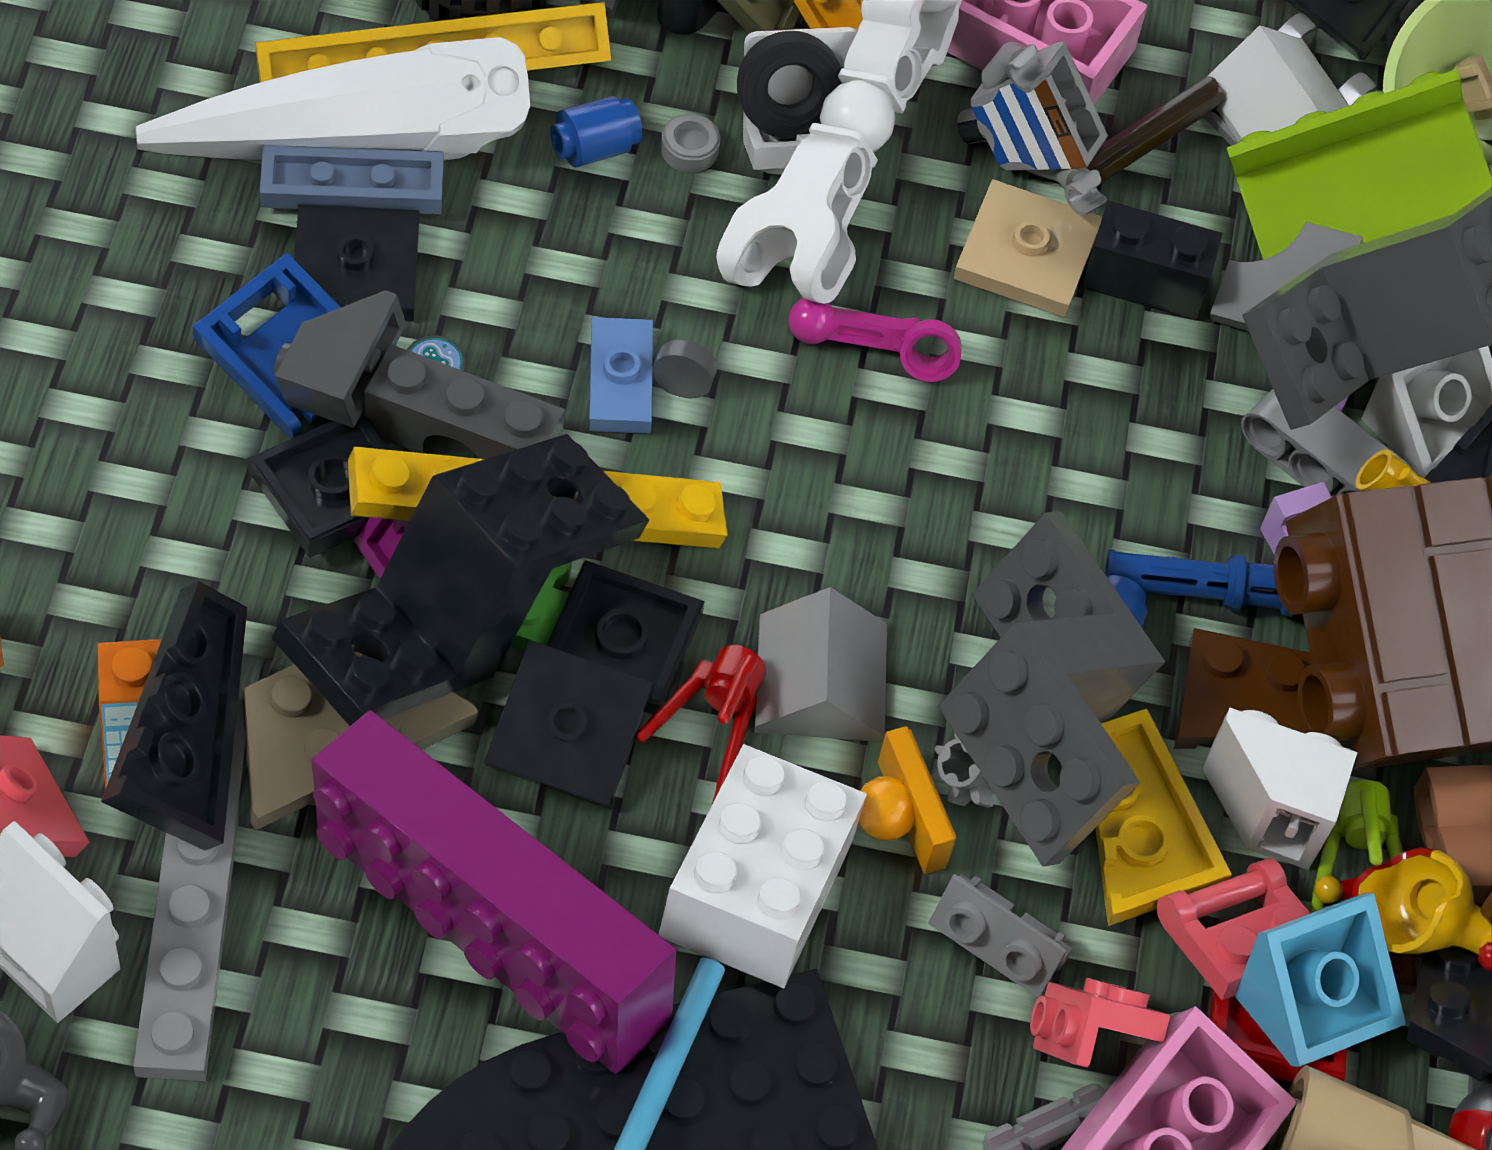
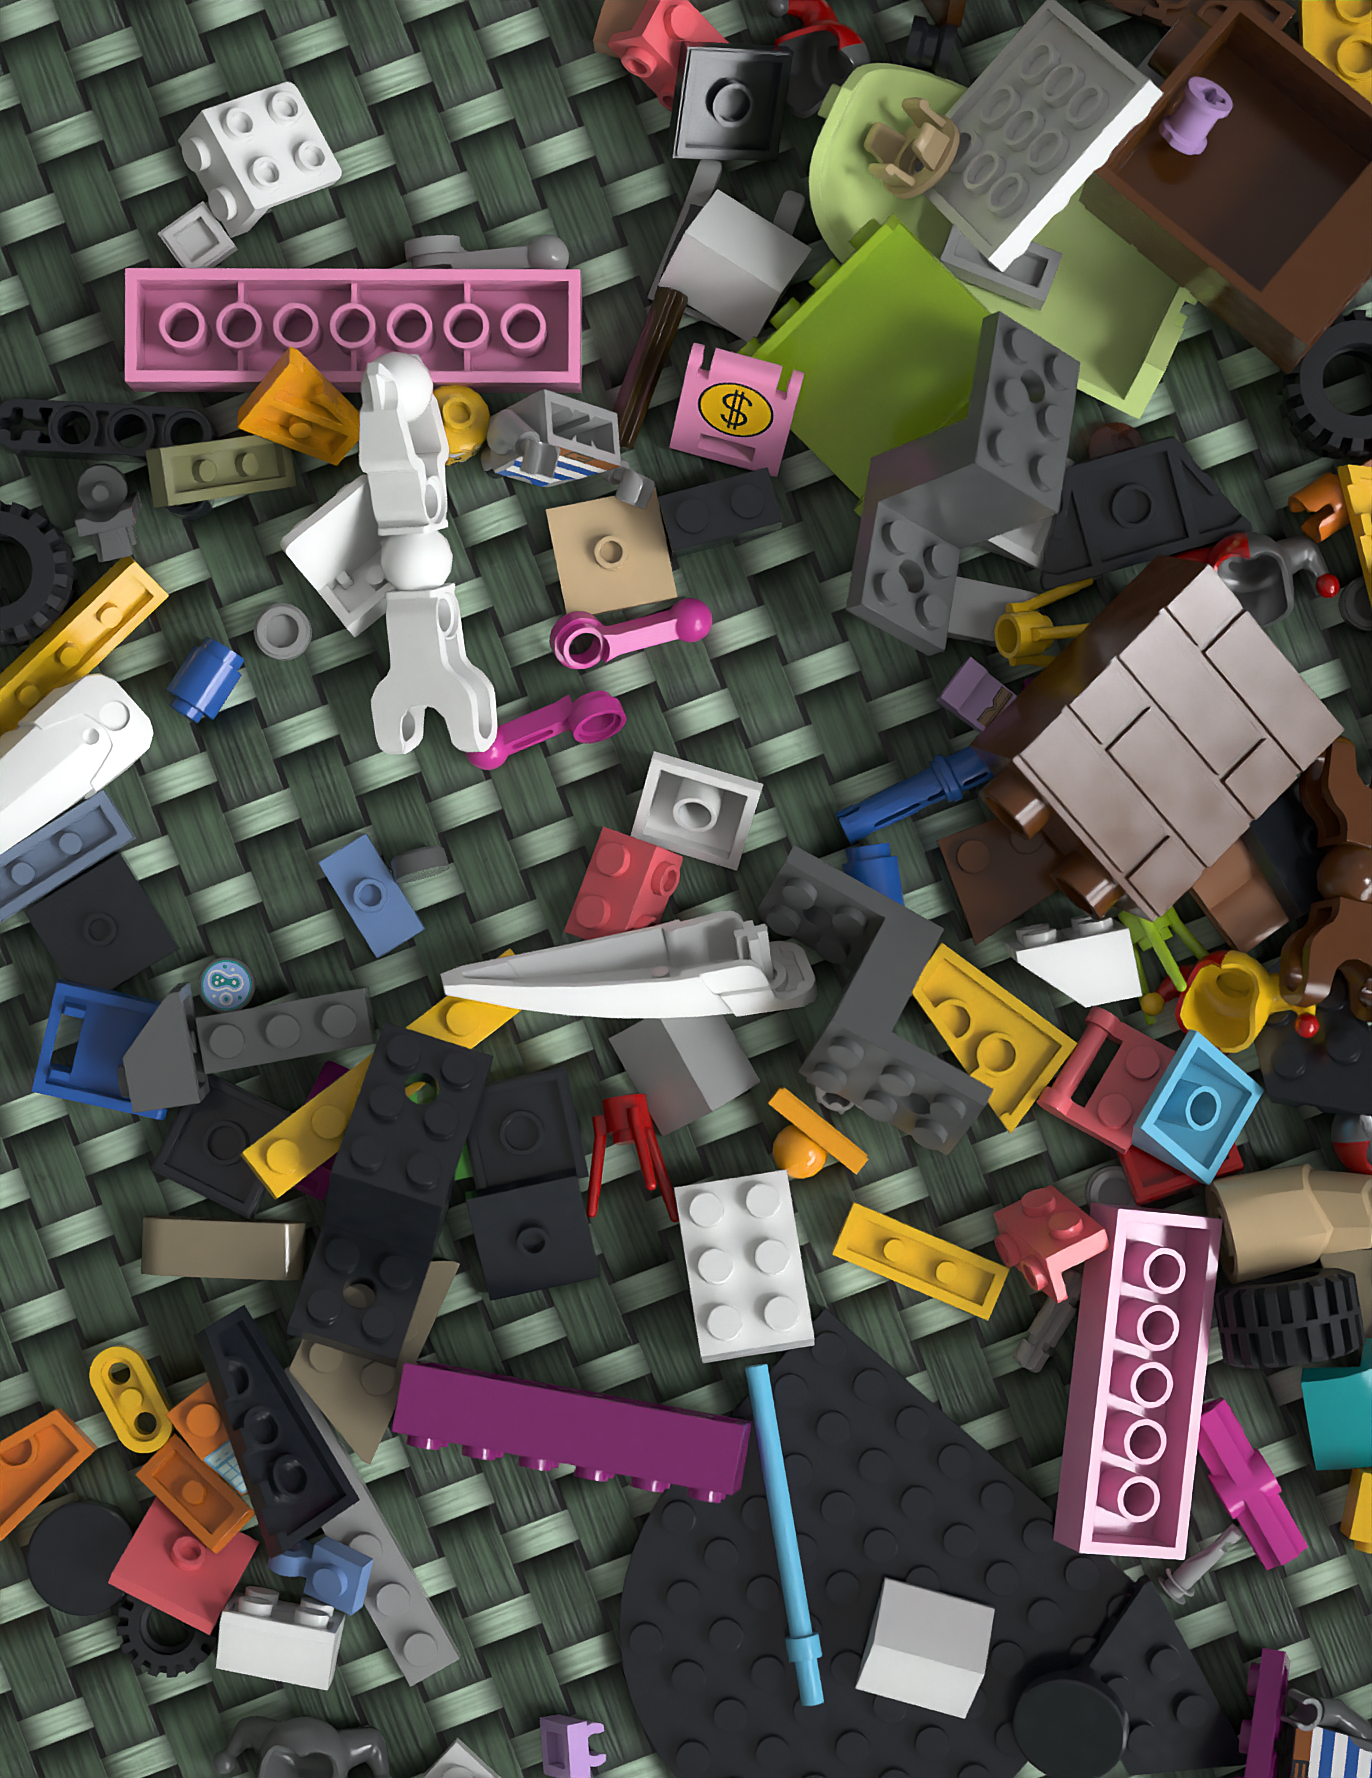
camera: 25 degrees left, 30 degrees up
black tyre [737,31,842,139] -> none
light grey hinge [928,873,1073,998] -> none
light grey tile [1210,222,1364,331] -> none
none -> yellow plate [89,1344,175,1453]
none -> orange plate [135,1434,255,1554]
none -> dark tan beam [141,1215,306,1281]
none -> medium blue plate [267,1536,374,1615]
none -> yellow head [432,385,491,466]
none -> white piece [440,911,818,1018]
none -> dark pink piece [549,598,712,669]
none -> coral bracket [564,827,683,940]
none -> white slope [631,751,763,871]
none -> bright pink container [669,342,805,477]
none -> yellow plate [831,1201,1010,1321]

